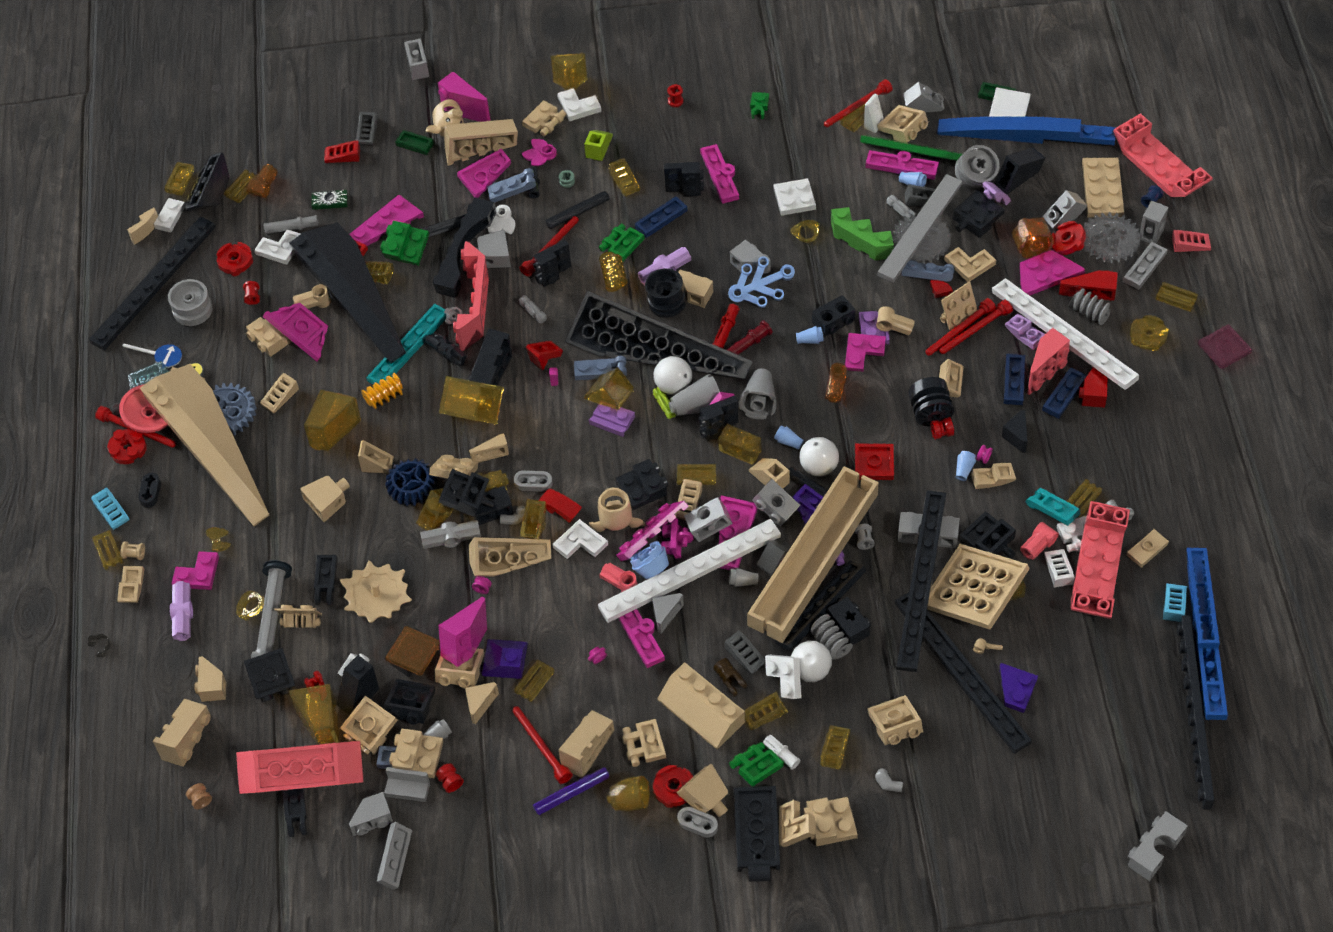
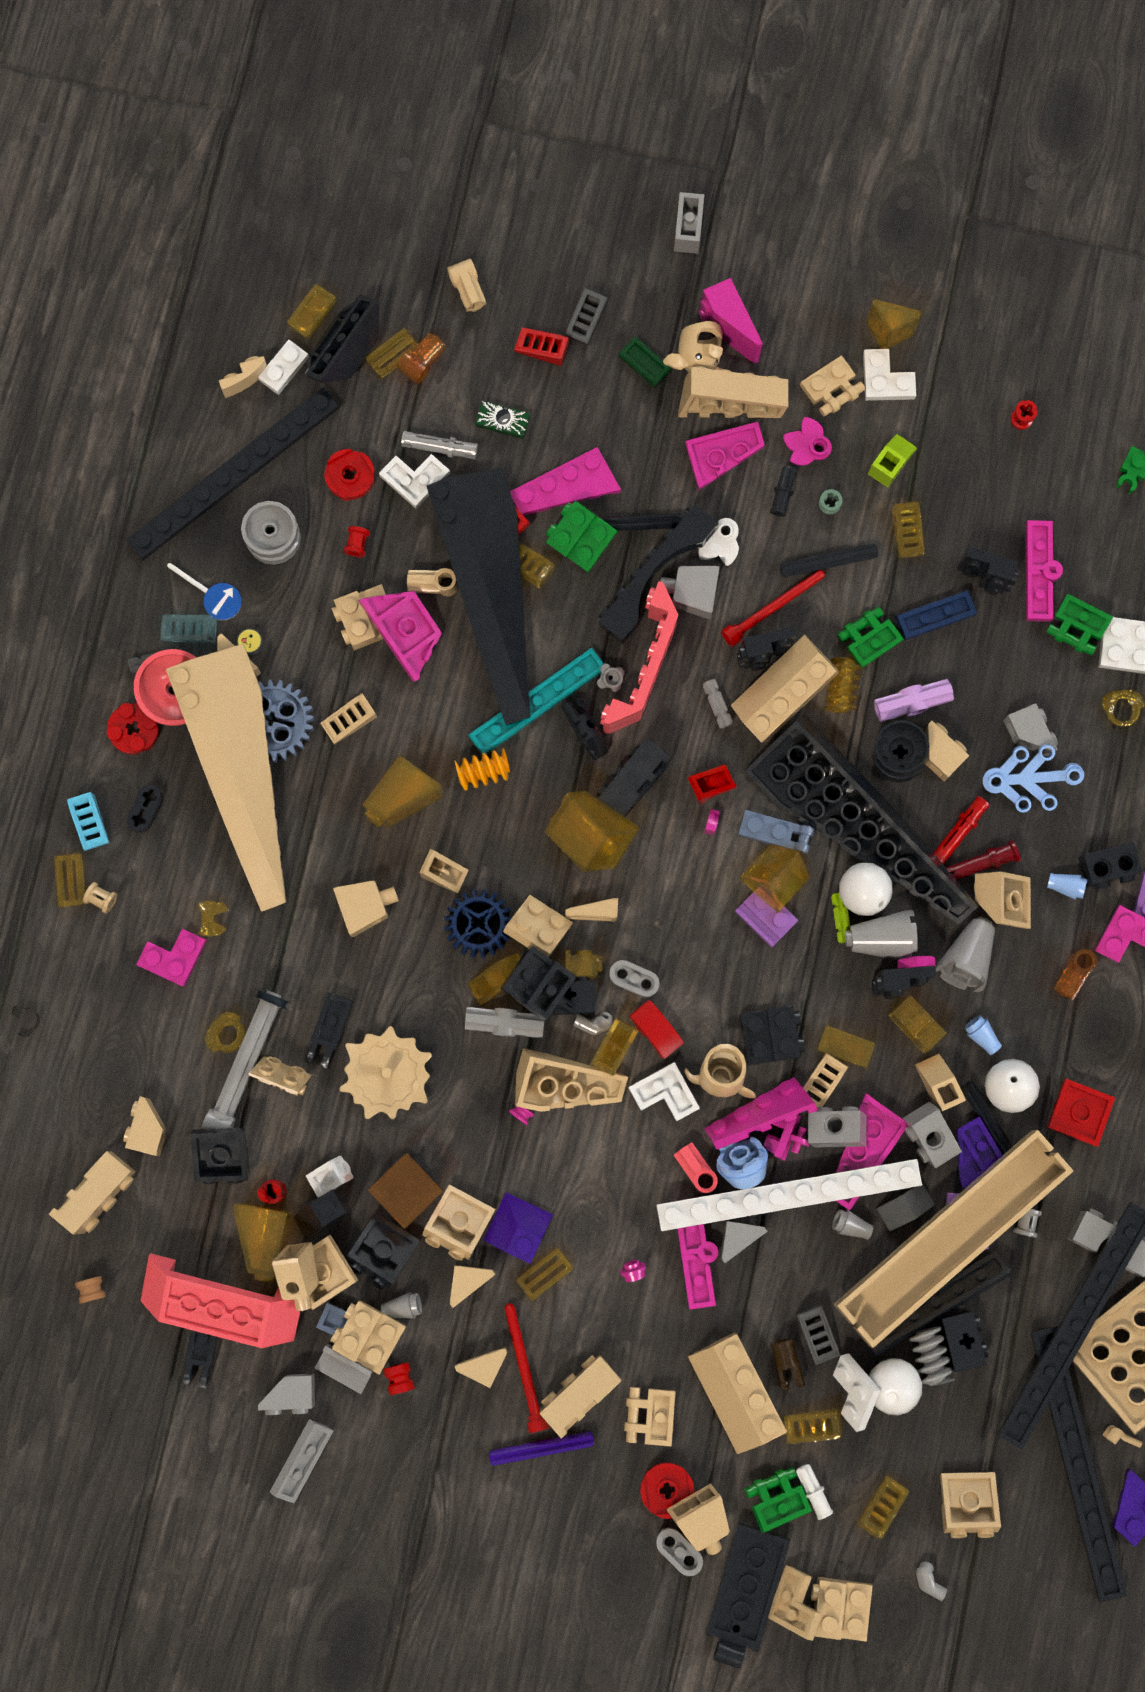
camera: 15 degrees right, 25 degrees up
red piece [95,406,176,448] -> none
tan slope [117,566,144,603] -> none
lavender piece [170,581,193,641] -> none
dark pink slope [438,597,487,667] -> none
sand blue plate [487,168,536,203] -> none
clear yellow helmet [607,776,650,812] -> none
none -> tan torso [272,1242,318,1311]
none -> tan piece [447,259,486,312]
none -> tan slope [455,1347,508,1388]
none -> tan slope [731,635,840,743]
none -> tan slope [974,872,1031,929]
none -> green plate [1046,594,1113,656]

